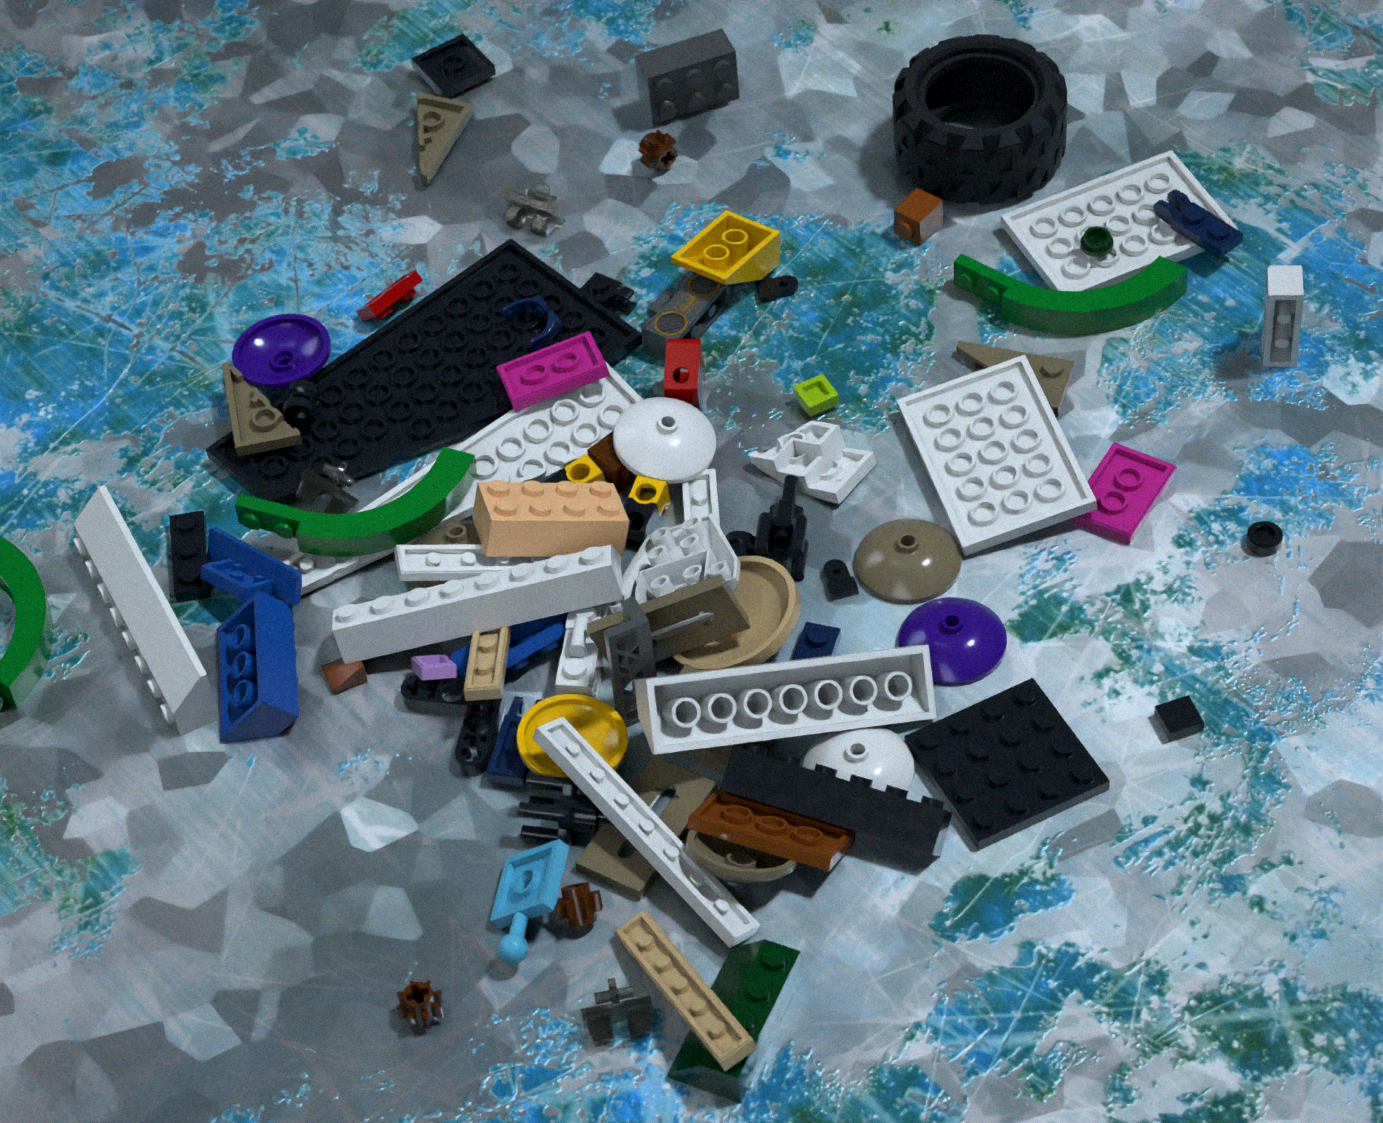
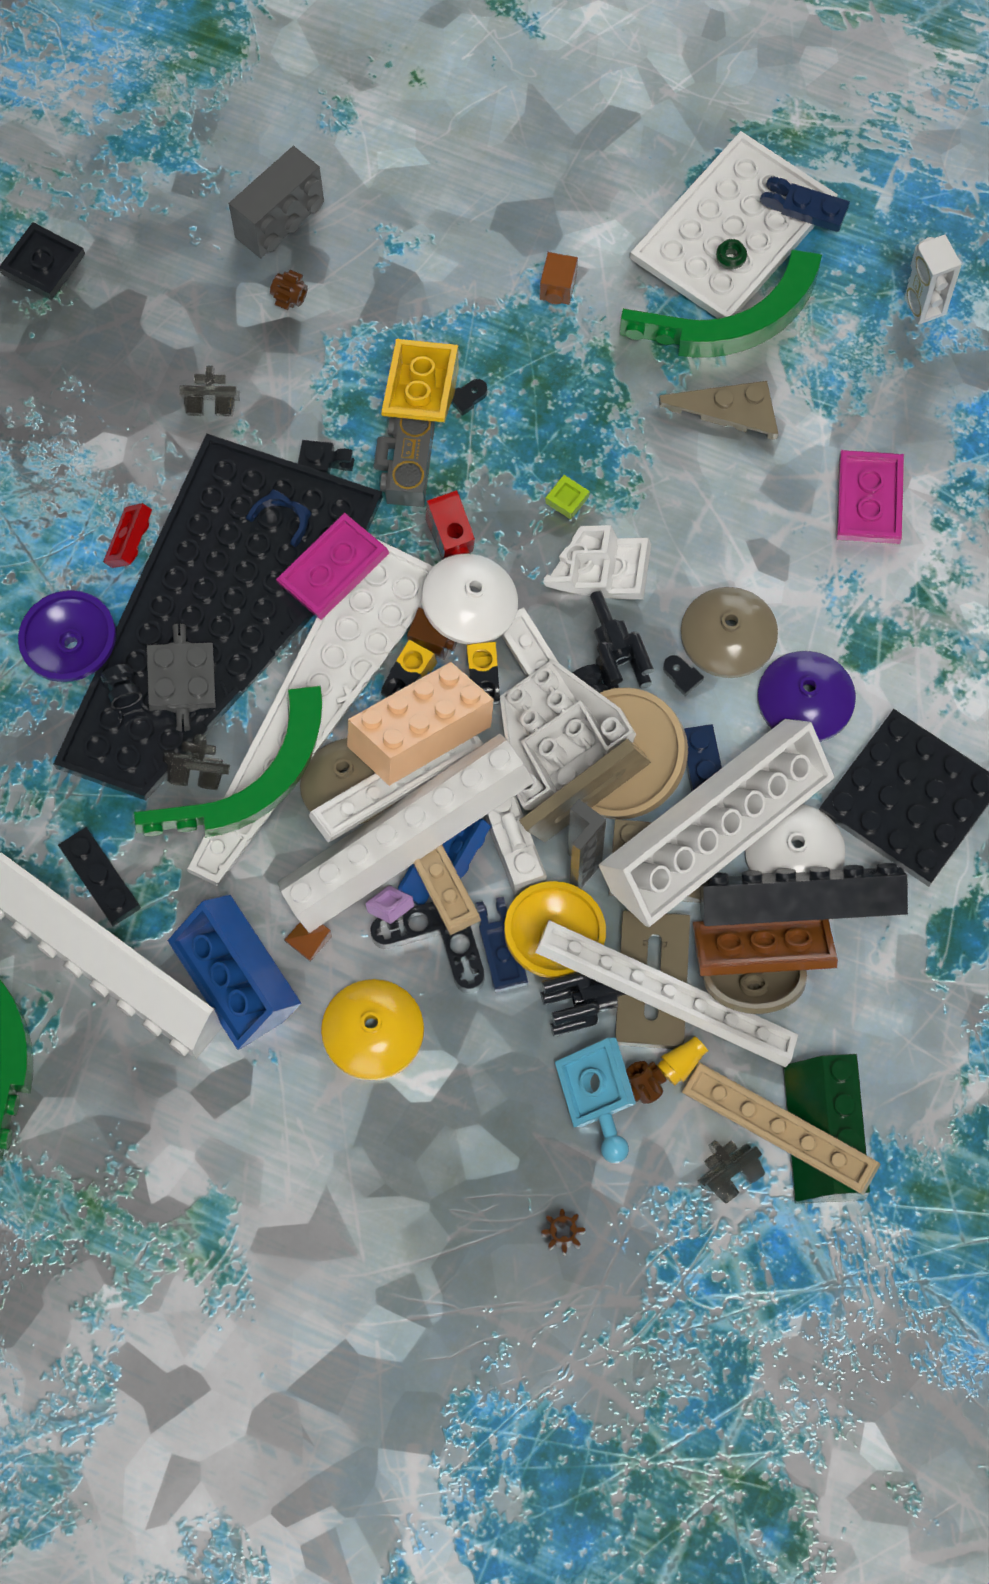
camera: 30 degrees left, 20 degrees up
blue bracket [201,527,302,606] -> none
dark tan wing [222,362,302,457] -> none
dark tan wing [416,92,474,185] -> none
black tyre [892,34,1067,205] -> none
white plate [897,354,1098,556] -> none
none -> dark grey plate [147,624,216,731]
none -> yellow dish [321,979,424,1080]
none -> yellow cone [656,1036,708,1086]

